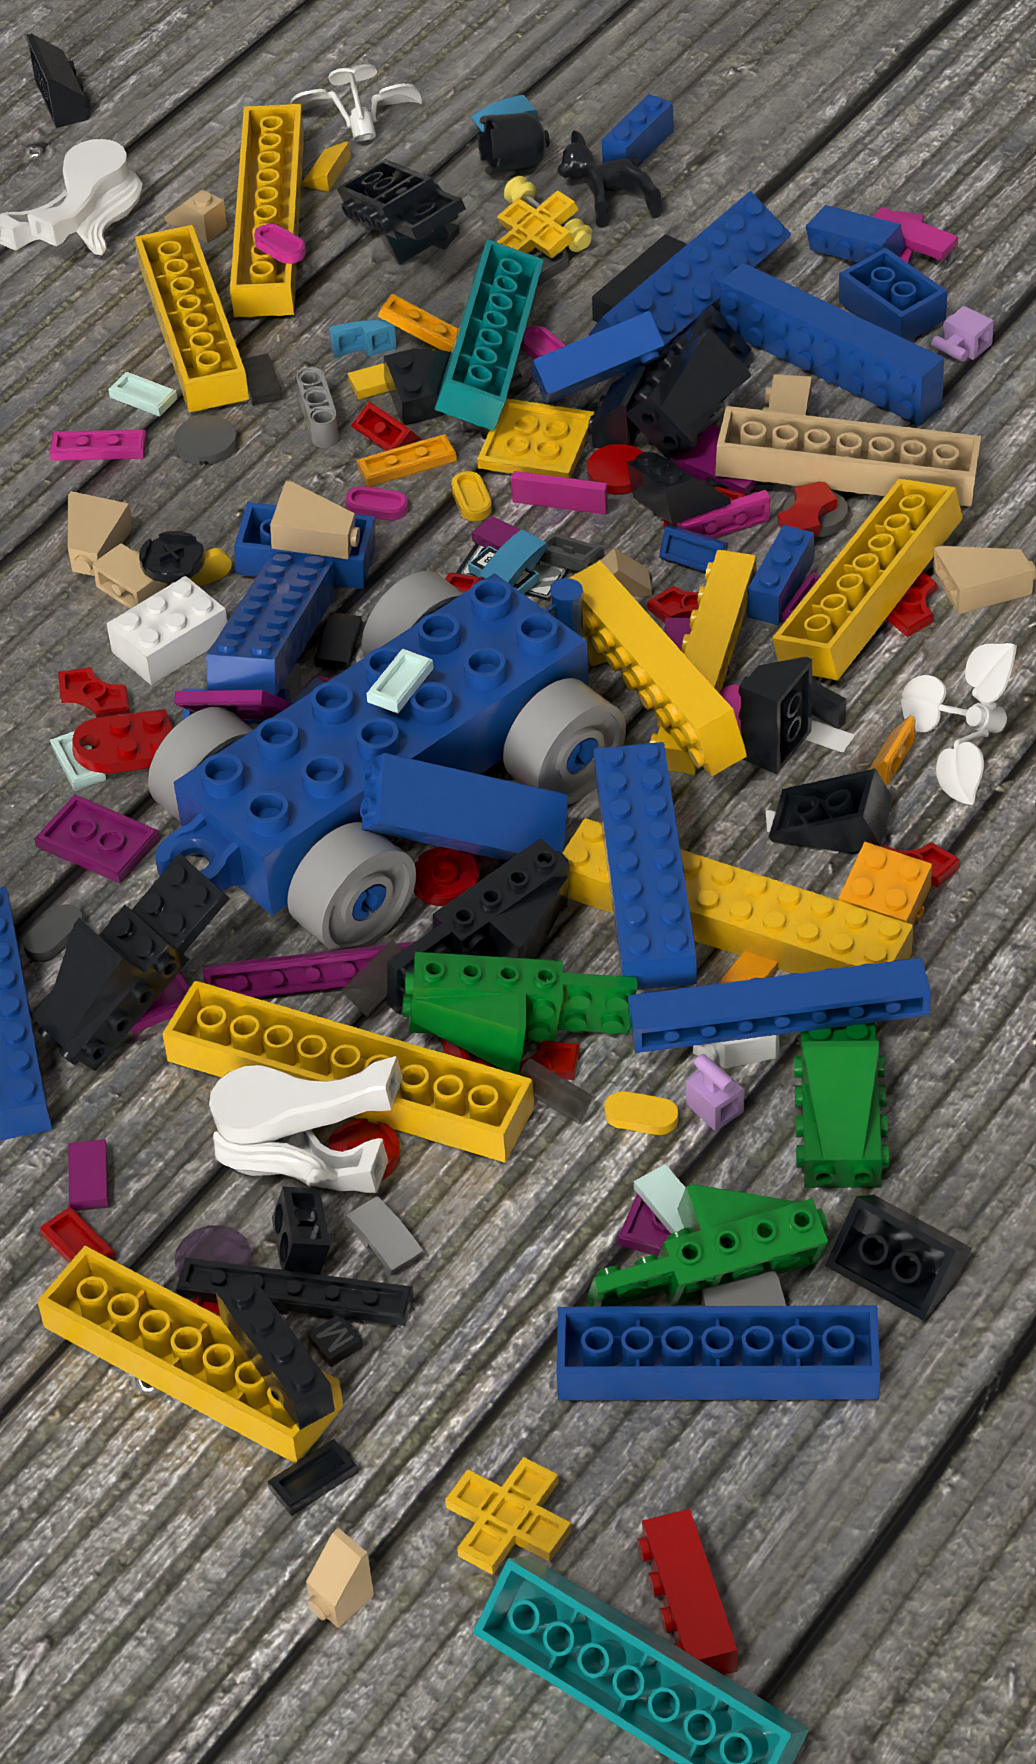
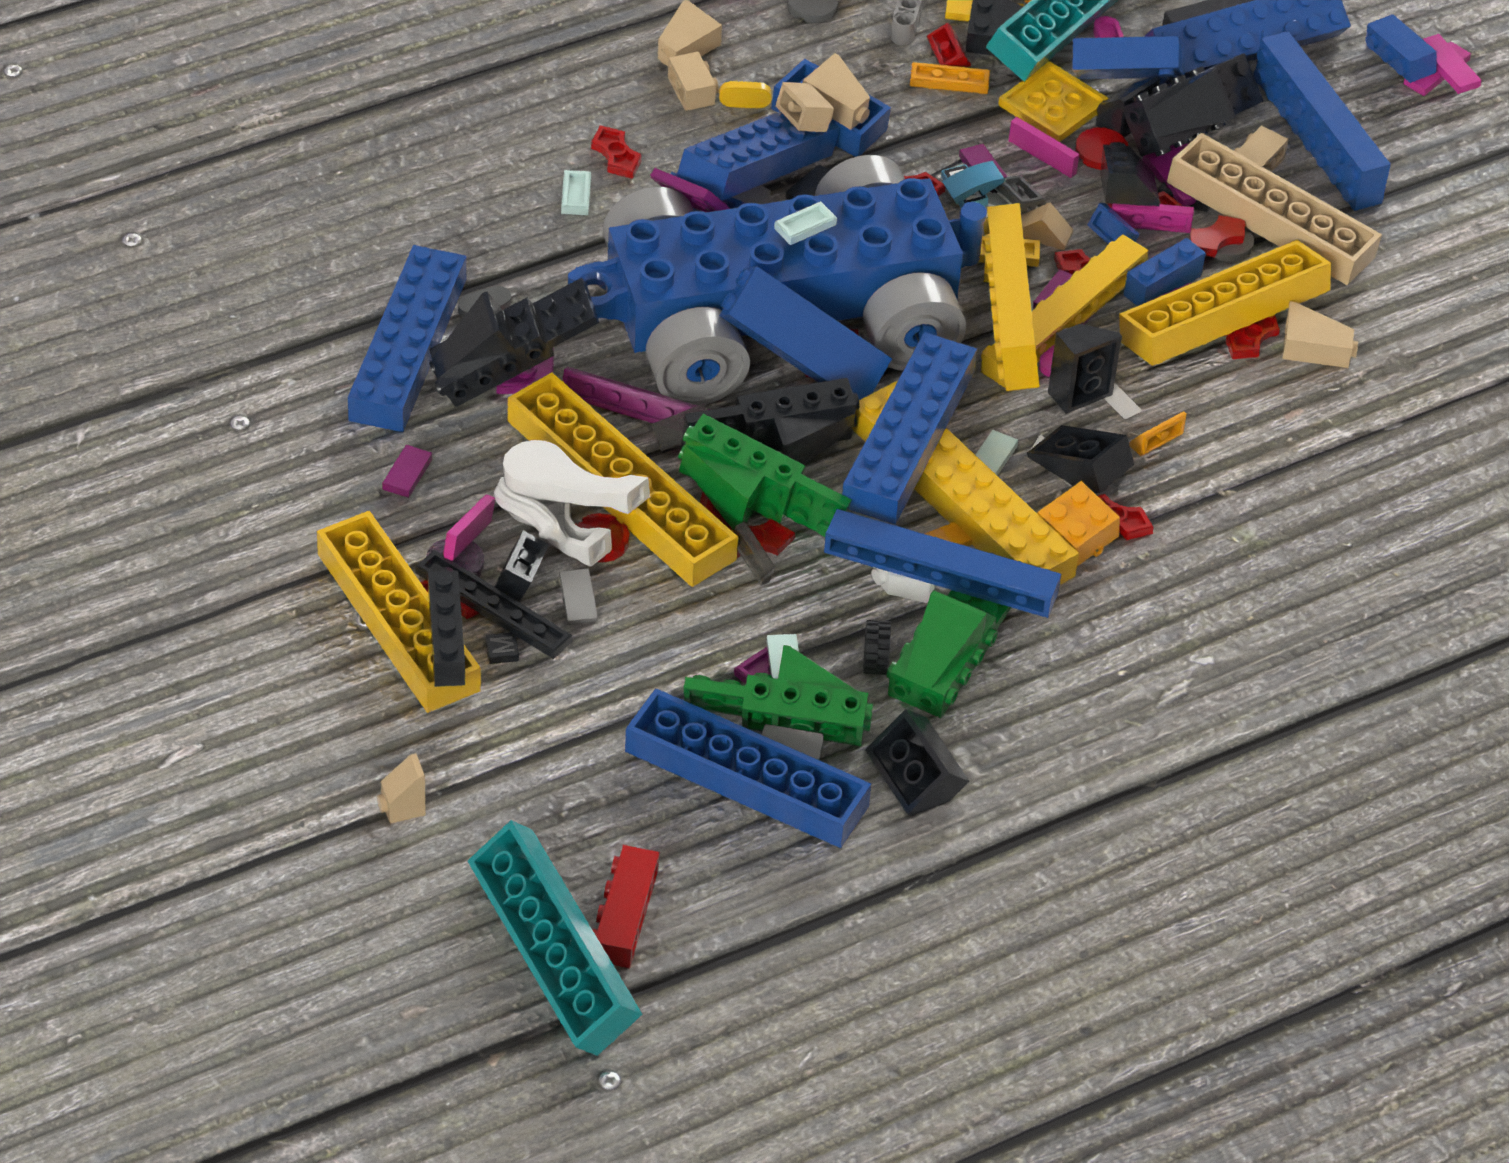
camera: 20 degrees right, 0 degrees up
magenta tile [34,794,160,884] -> none
red tile [39,1207,117,1263] -> none
red plate [72,709,172,773] -> none
white brick [106,576,227,685] -> none
black tile [139,531,205,583] -> none
black tile [267,1439,358,1516] -> none
dark pink tile [345,486,408,521] -> none
red tile [413,847,480,906] -> none
yellow plate [445,1457,572,1575] -> none
yellow tile [451,471,492,521] -> none
yellow tile [604,1091,678,1135] -> none
lavender brick [686,1054,744,1131] -> none
black tile [812,680,846,729] -> none
blue brick [839,247,947,341] -> none
white plant [901,643,1017,805] -> none
lavender brick [931,306,994,362] -> none
none -> dark pink tile [443,494,495,561]
none -> tan brick [776,82,834,132]
none -> black tyre [863,620,891,675]
none -> light aqua tile [976,430,1018,476]

